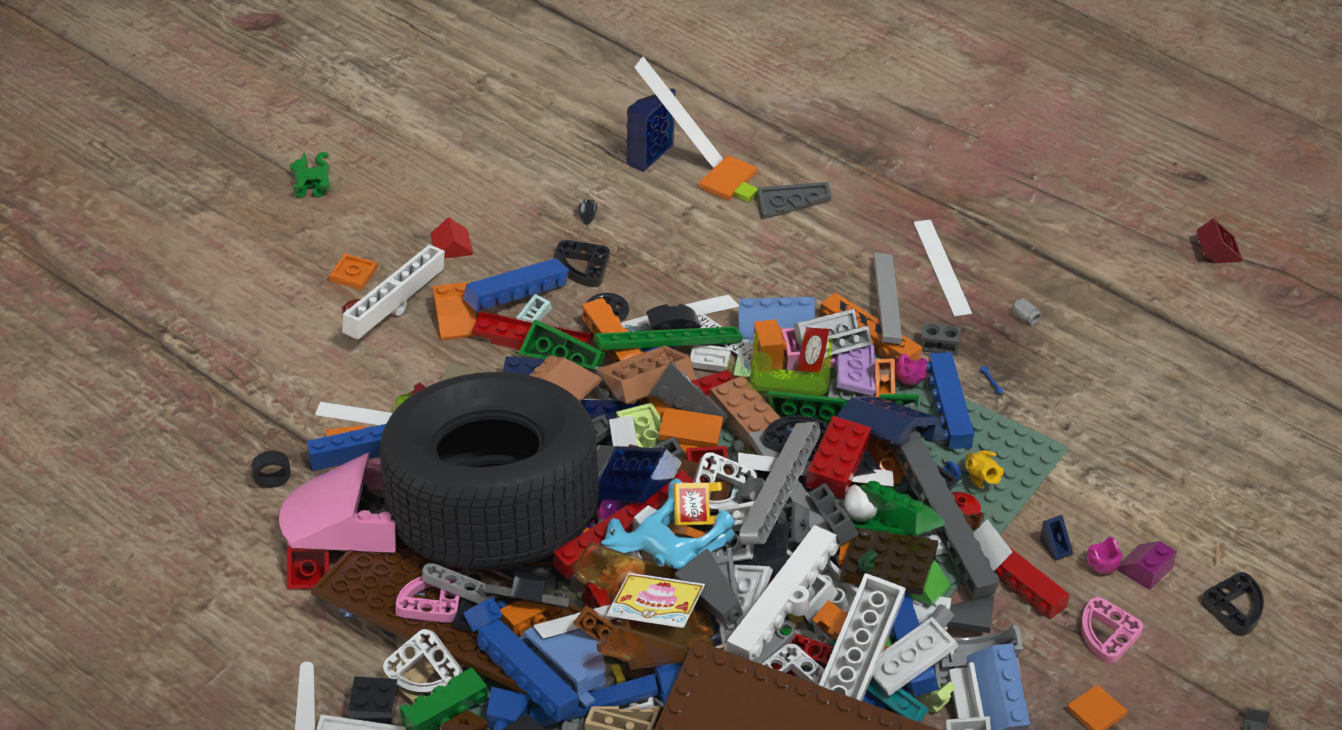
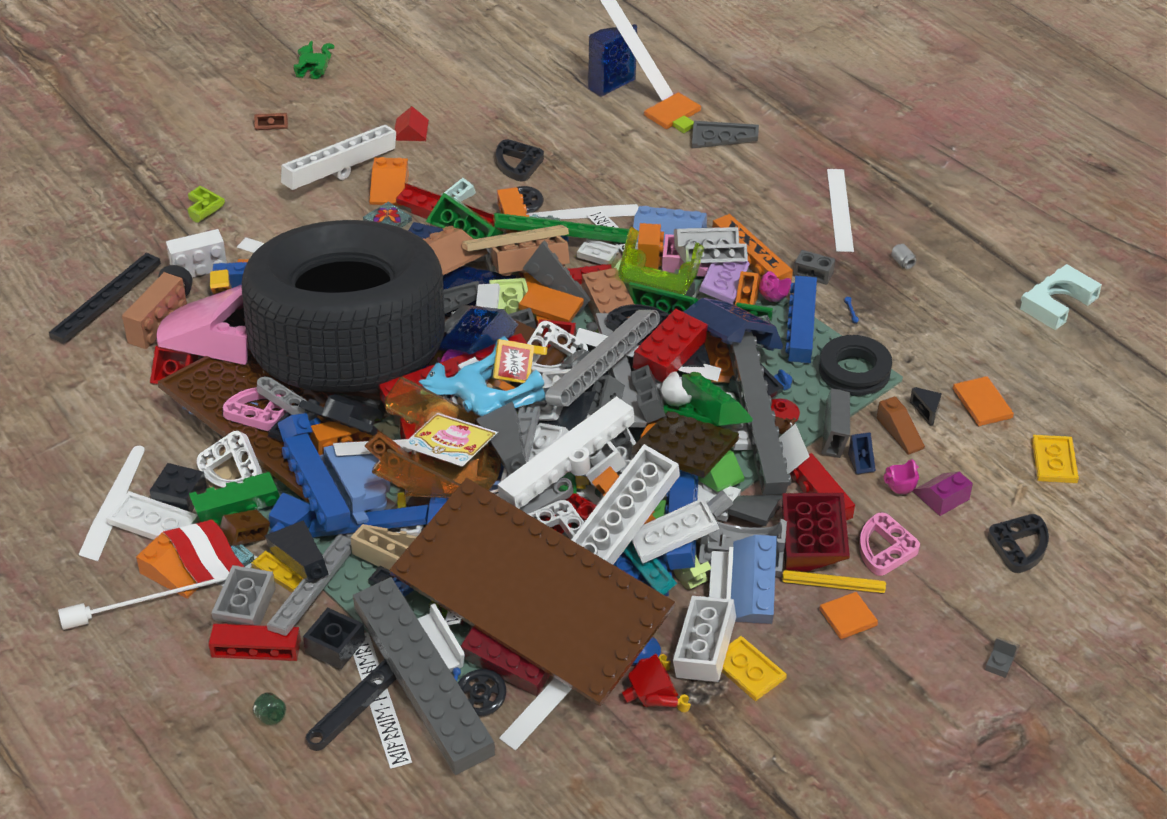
camera: 15 degrees right, 0 degrees up
orange tile [328,253,378,291] -> none
blue brick [463,258,569,312] -> none
black plate [579,199,598,225] -> none
black brick [646,304,701,330] -> none
red sticker [796,327,830,373] -> none
dark green arm [858,549,877,573] -> none
light grey tile [873,252,902,344] -> none
yellow animal [964,450,1004,489] -> none
dark red slope [1196,218,1243,263] -> none
none -> black plate [49,252,161,344]
none -> nougat brick [122,272,187,349]
none -> white brick [166,229,227,278]
none -> lime brick [187,186,225,223]
none -> yellow slope [210,270,232,295]
none -> copper slope [254,113,288,130]
none -> tile [363,202,412,228]
none -> tan tile [462,225,569,251]
none -> dark red slope [781,493,850,572]
none -> yellow axle [782,570,886,593]
none -> black tyre [819,335,892,396]
none -> dark grey slope [821,388,850,458]
none -> dark orange slope [877,396,925,455]
none -> black slope [910,387,942,426]
none -> orange tile [953,376,1014,426]
none -> light aqua arch [1020,264,1102,330]
none -> yellow tile [1032,435,1079,483]

